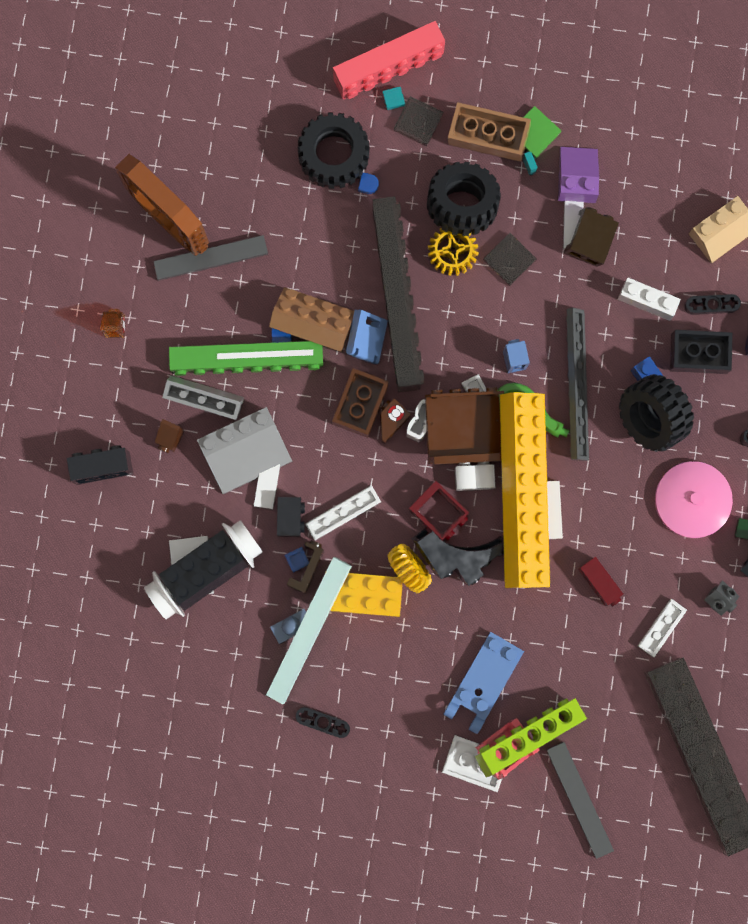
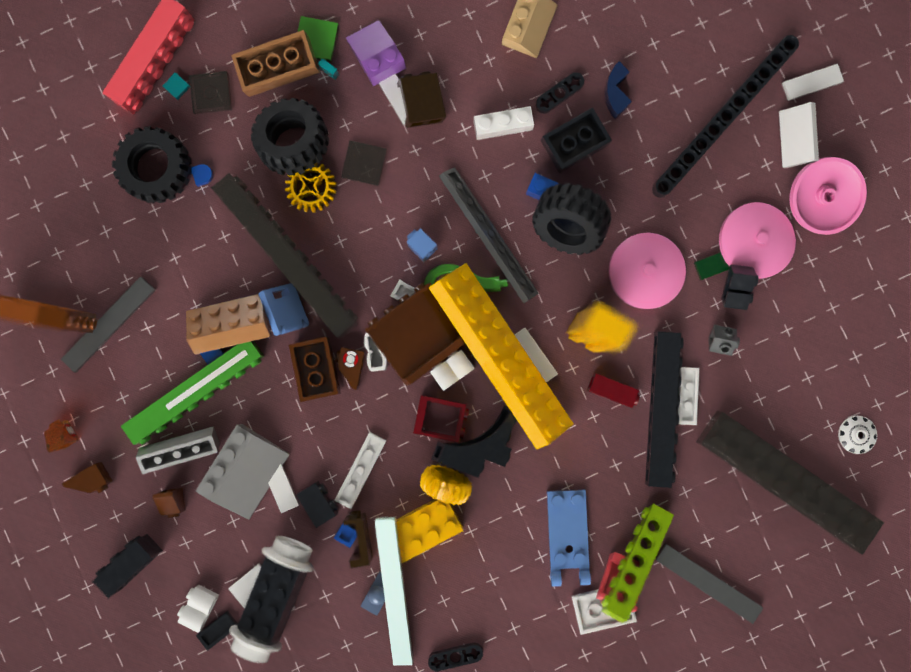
camera: 30 degrees left, 5 degrees up
none -> reddish brown slope [62,462,113,494]
none -> white brick [177,585,219,633]
none -> black tile [196,610,238,651]
none -> yellow brick [566,304,636,353]
none -> black brick [645,332,684,488]

